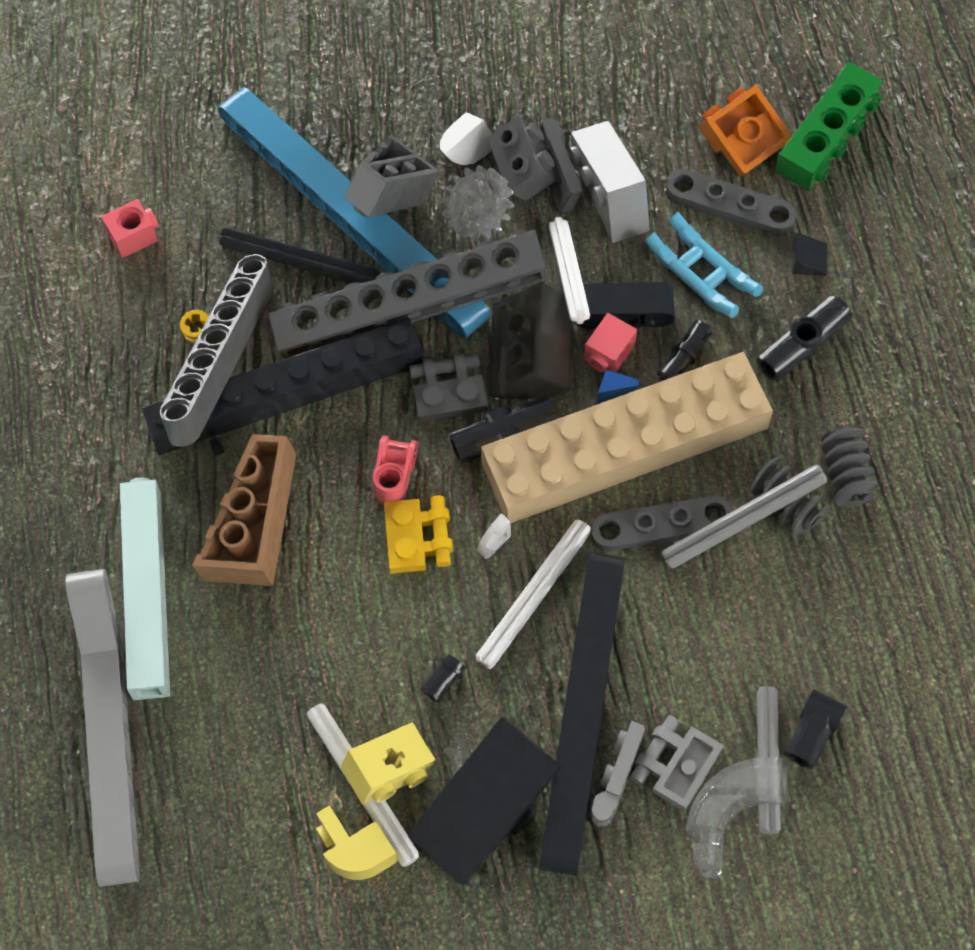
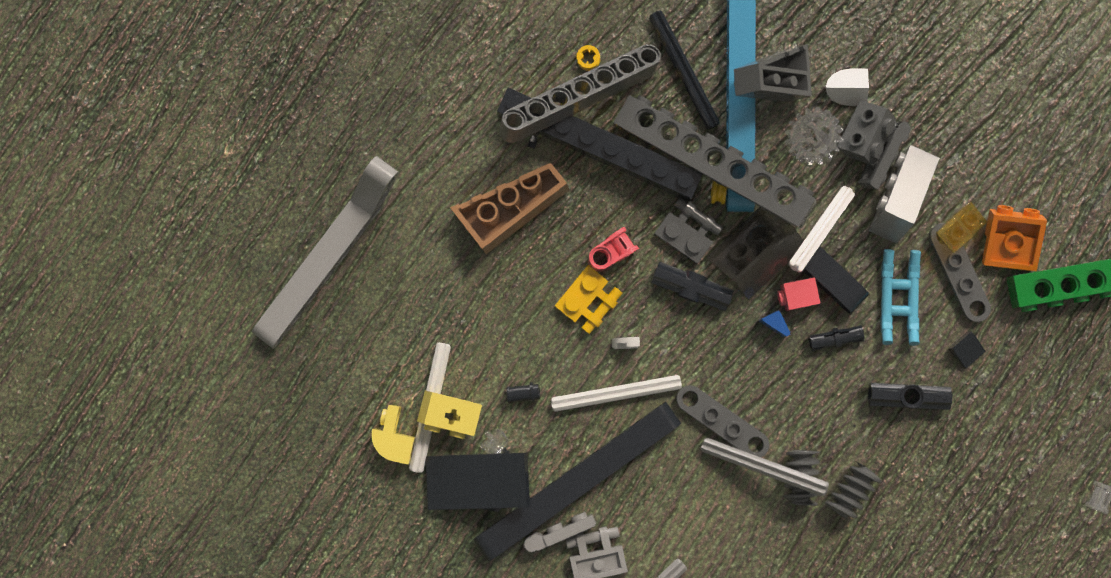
camera: 45 degrees right, 20 degrees up
light aqua brick [120,478,170,700] -> none
tan brick [481,352,773,523] -> none
none -> yellow bush [711,181,727,205]
none -> clear yellow slope [936,202,987,253]

